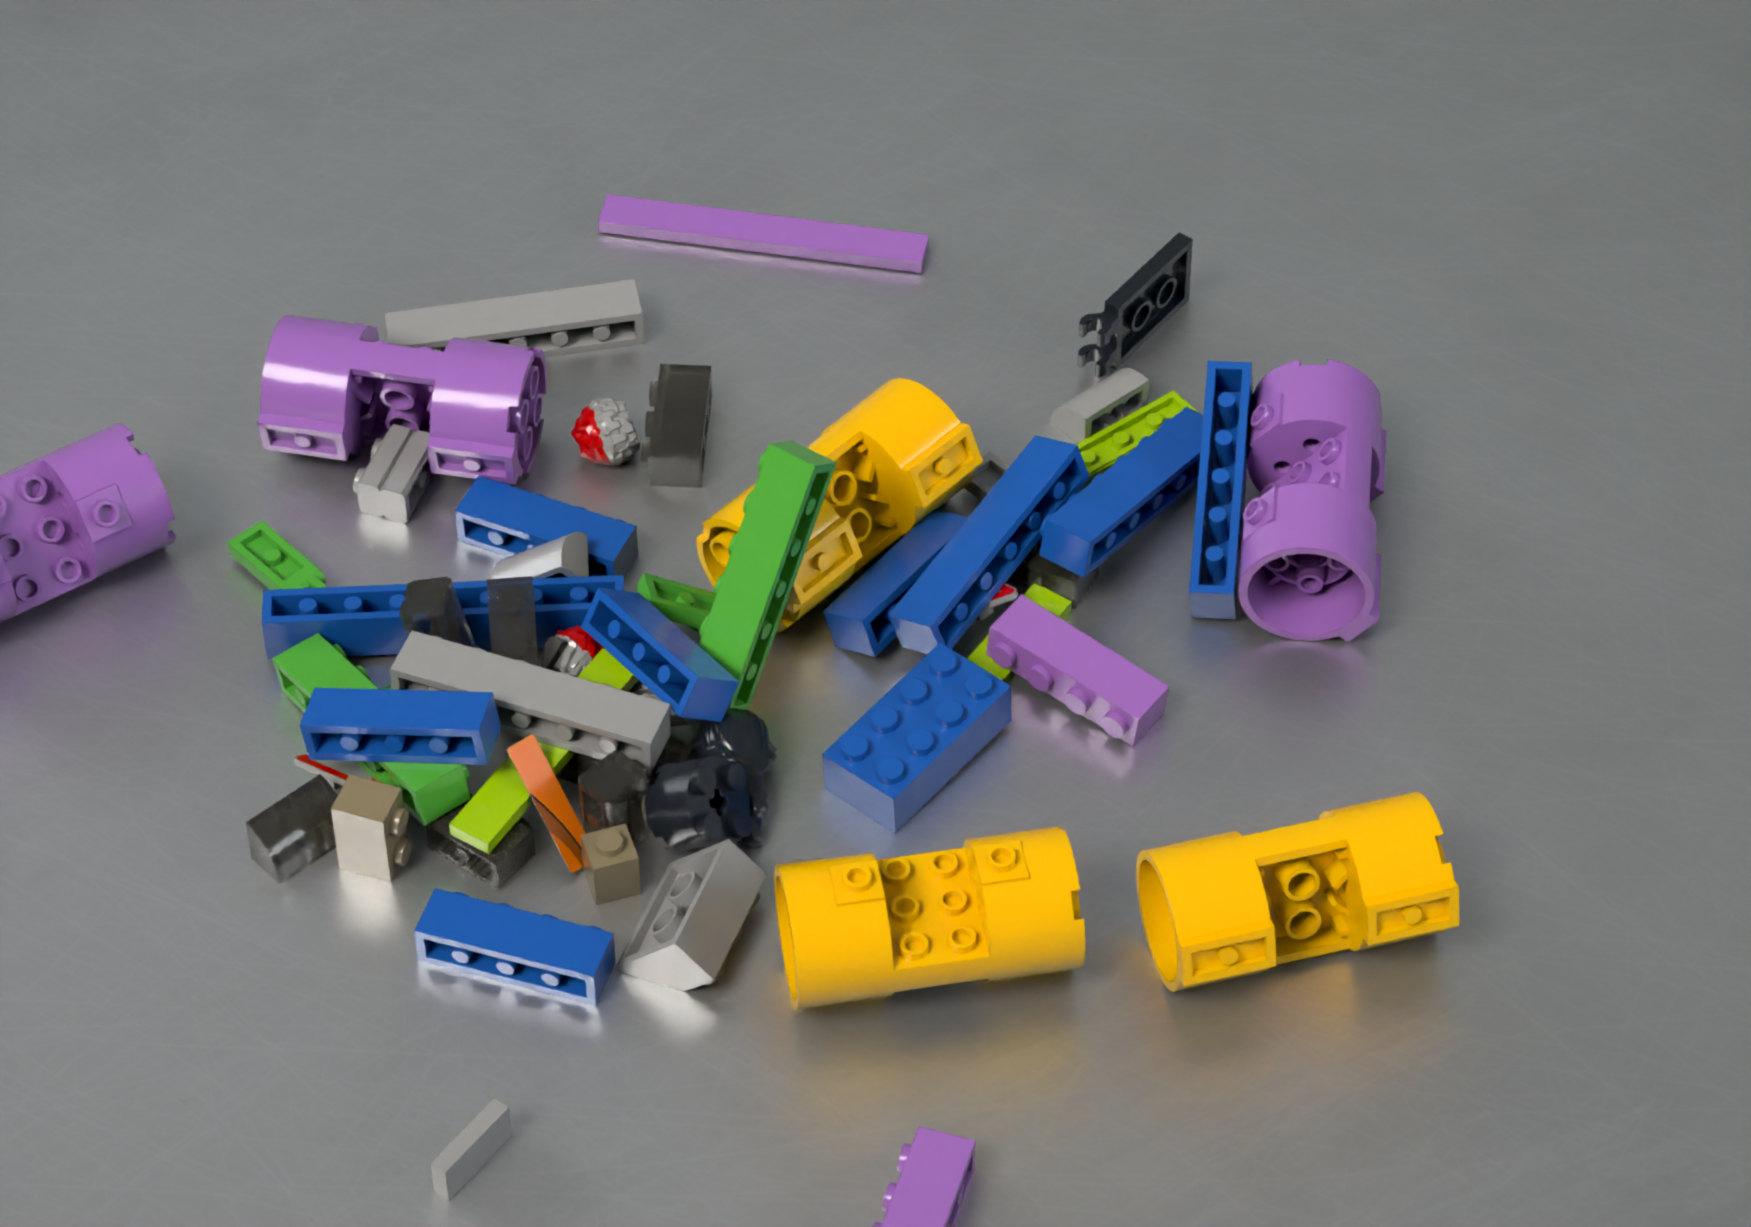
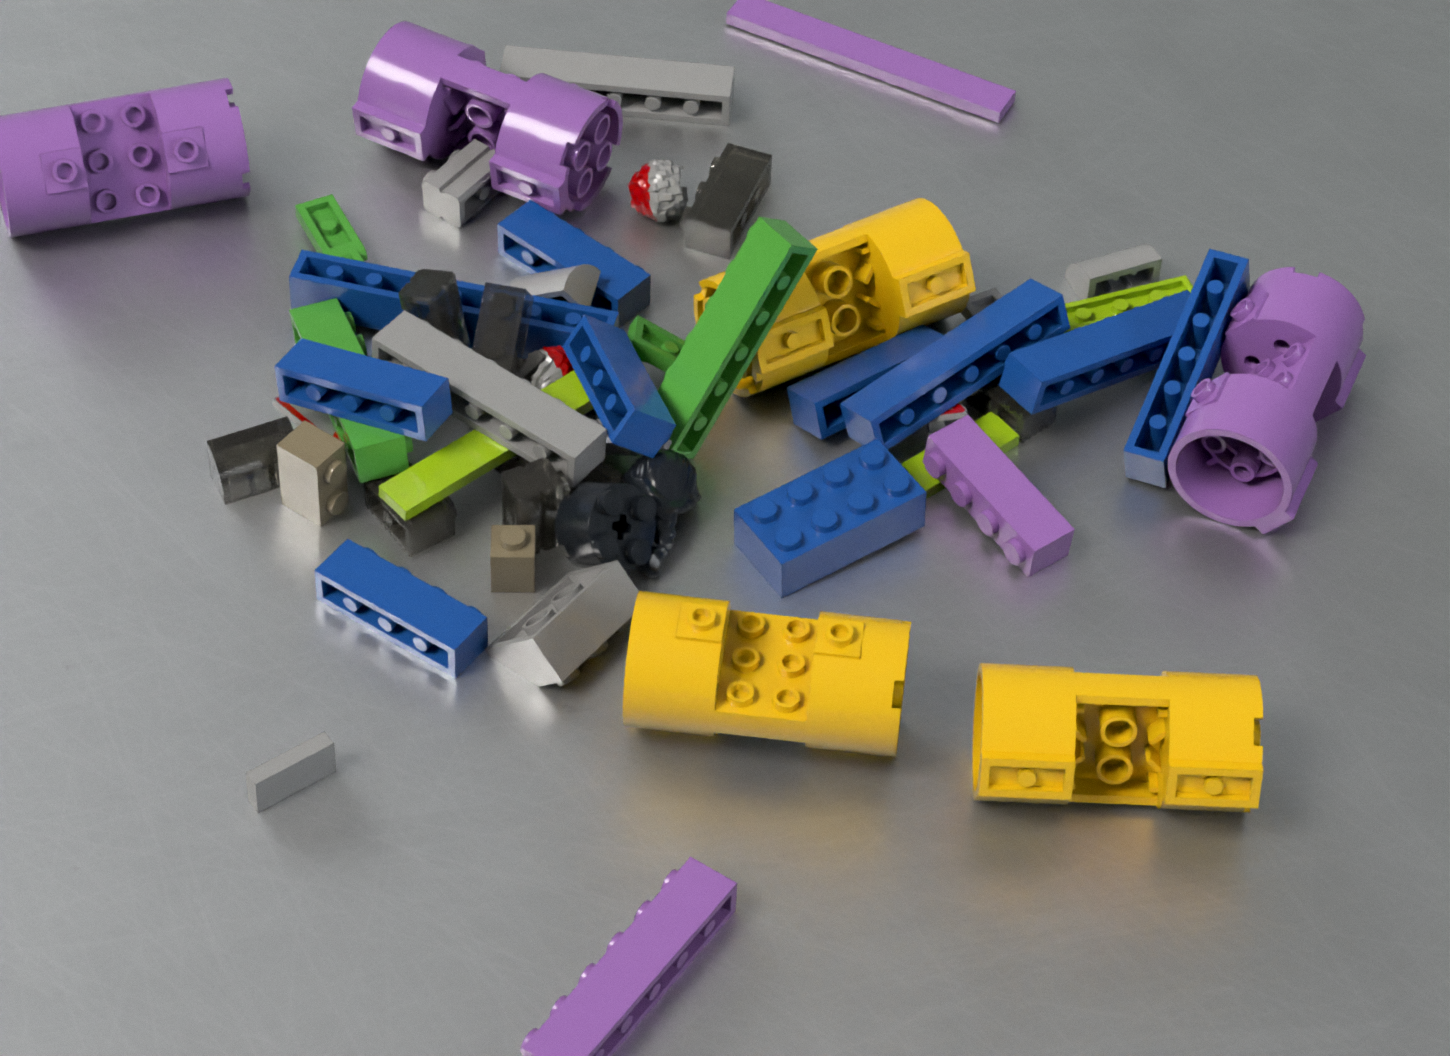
camera: 15 degrees right, 0 degrees up
orange sticker [507,734,586,873] -> none
black tile [1077,232,1193,378] -> none

